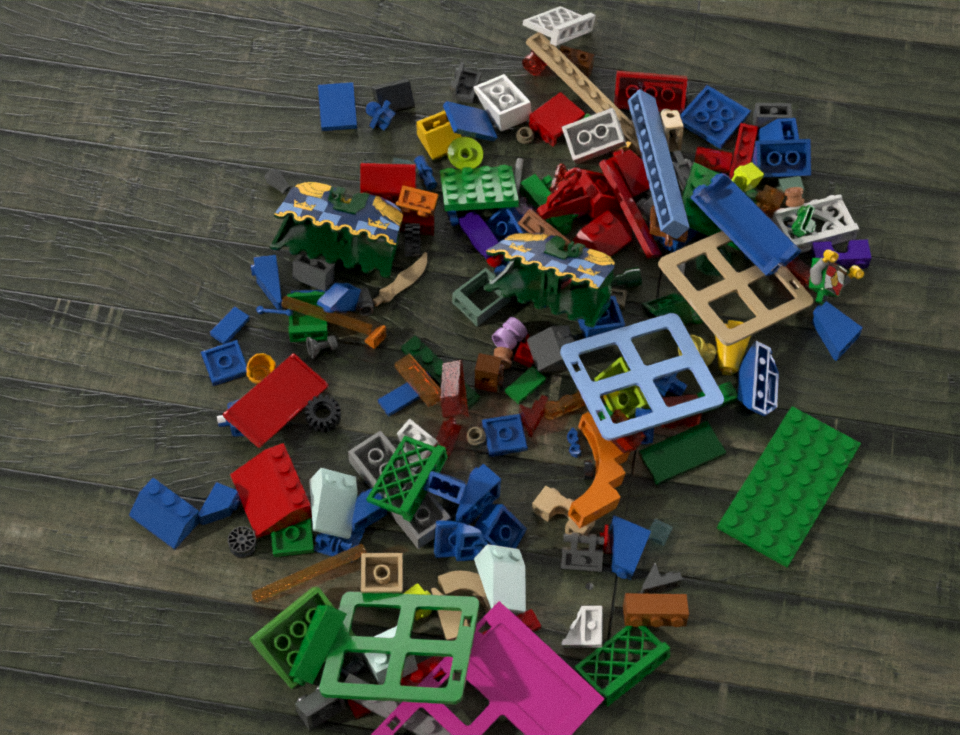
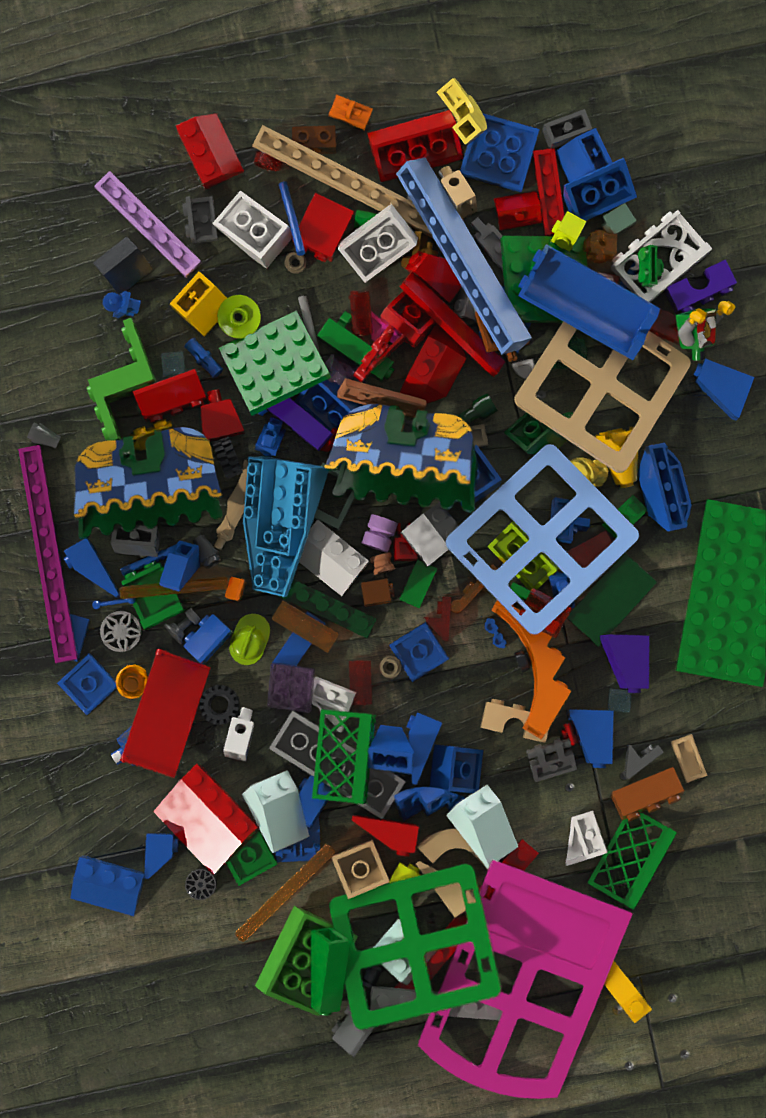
camera: 20 degrees left, 25 degrees up
blue tile [318,82,357,131] -> none
orange bracket [396,186,439,218] -> none
clear red slope [440,360,469,420] -> none
blue tile [443,101,498,142] -> none
white fence [523,6,596,46] -> none
nougat wheel [785,187,804,207] -> none
none -> magenta plate [18,445,78,663]
none -> bright green bracket [86,318,157,441]
none -> lavender plate [94,171,202,278]
none -> light grey wheel [100,611,142,652]
none -> red slope [176,114,244,190]
none -> blue slope [183,614,234,664]
none -> white torso [223,707,254,762]
none -> lime piece [229,613,270,665]
none -> dark azure wedge [243,456,329,597]
none -> blue hips [254,418,286,457]
none -> clear purple tile [267,662,315,713]
none -> blue bar [279,181,305,256]
none -> white slope [299,520,369,596]
none -> orange hips [329,95,373,130]
none -> red slope [352,814,419,856]
none -> light yellow arch [437,78,487,145]
none -> dark purple slope [600,634,649,693]
none -> tan tile [671,734,707,783]

